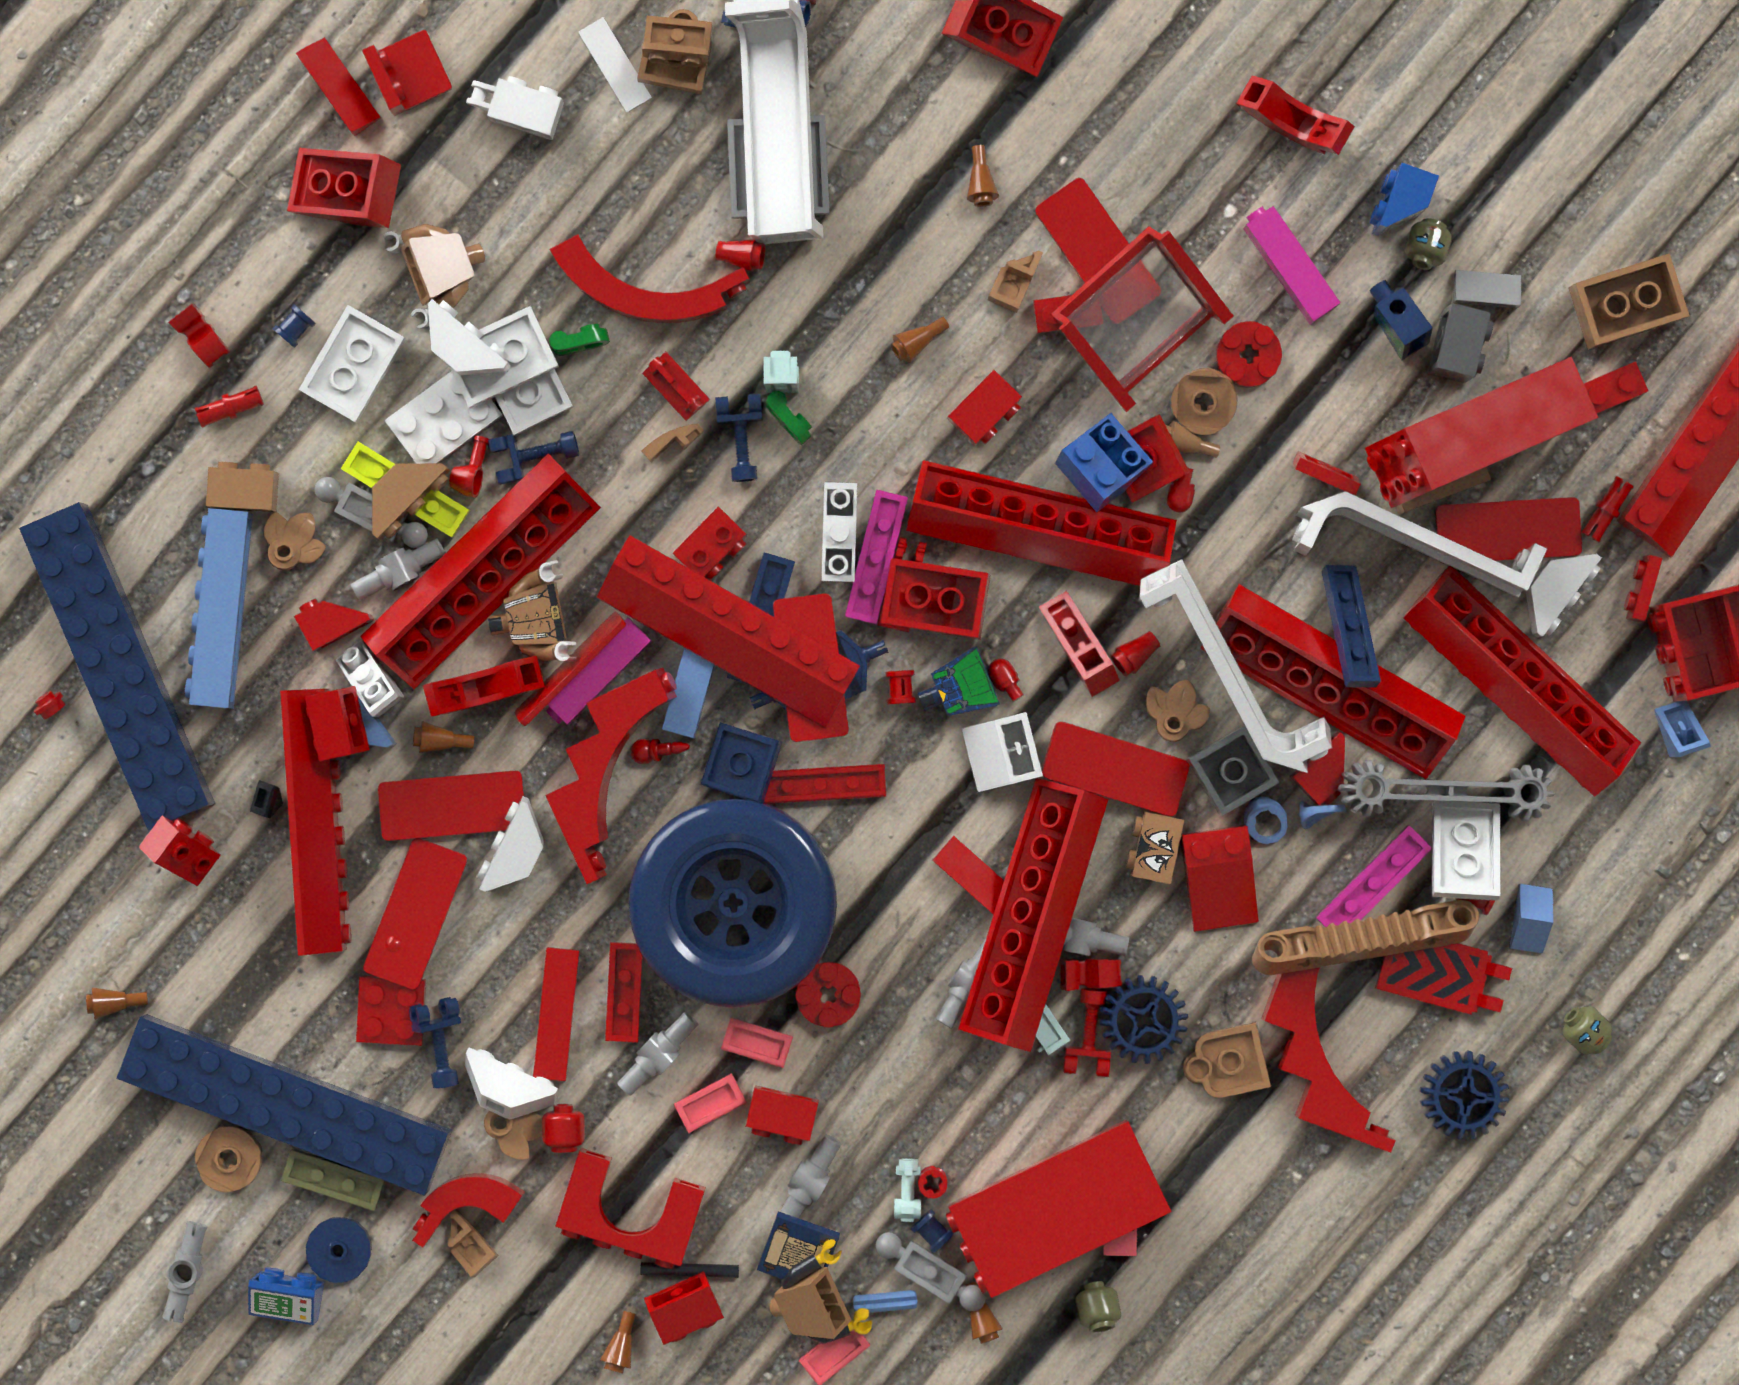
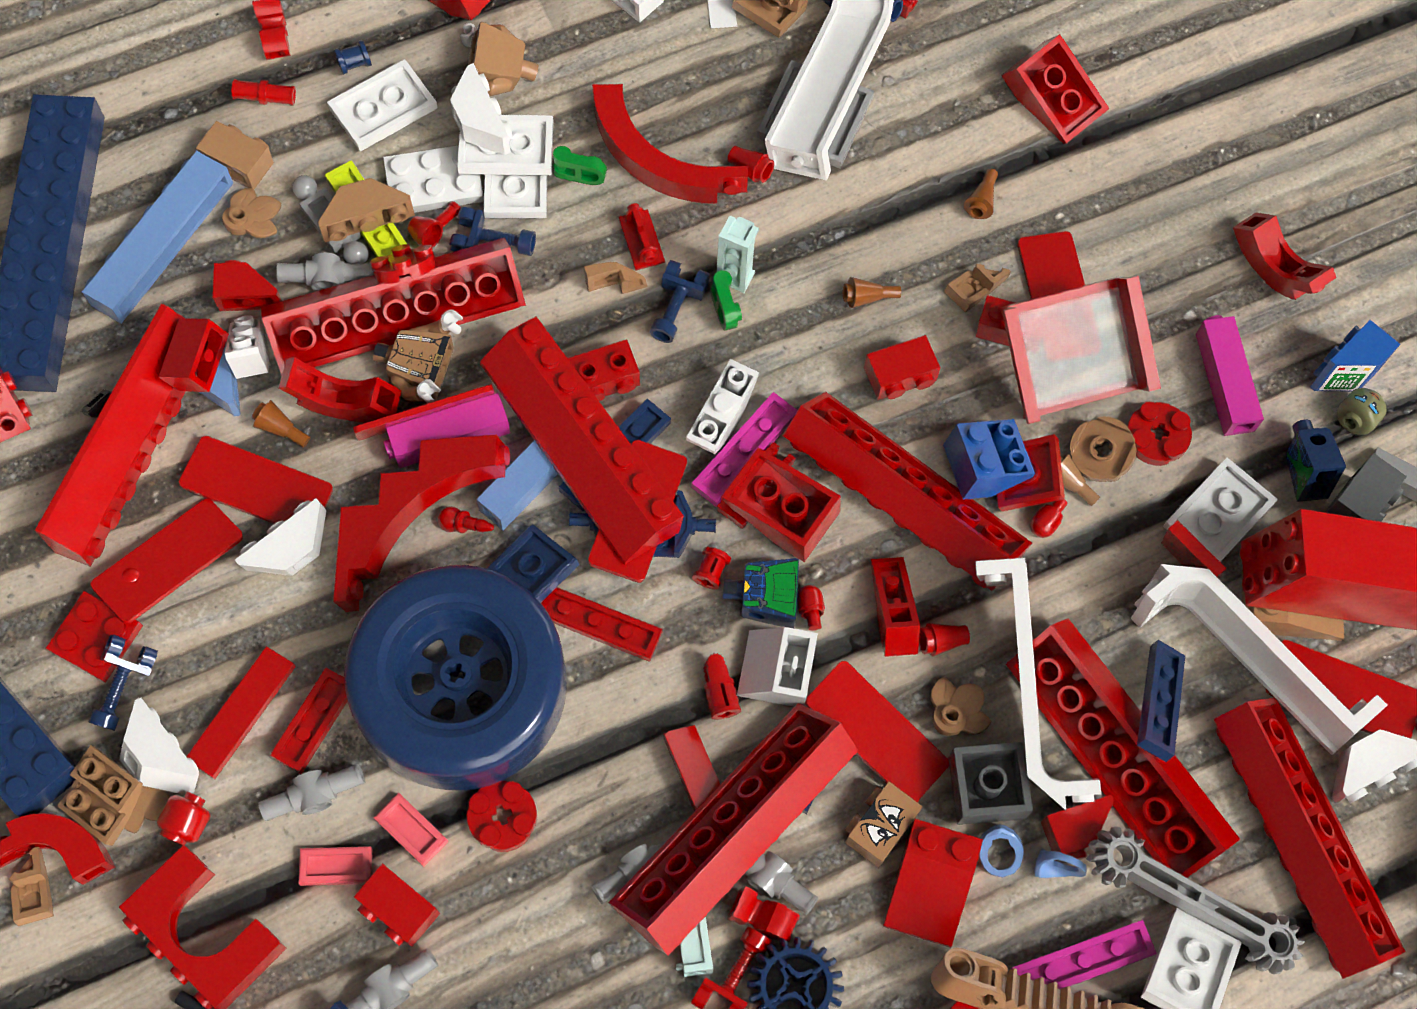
camera: 20 degrees right, 20 degrees down
none -> medium nougat slope [57,745,143,846]
none -> red plate [370,244,436,284]
none -> red hinge [703,653,741,720]
none -> white plate [1163,457,1278,562]

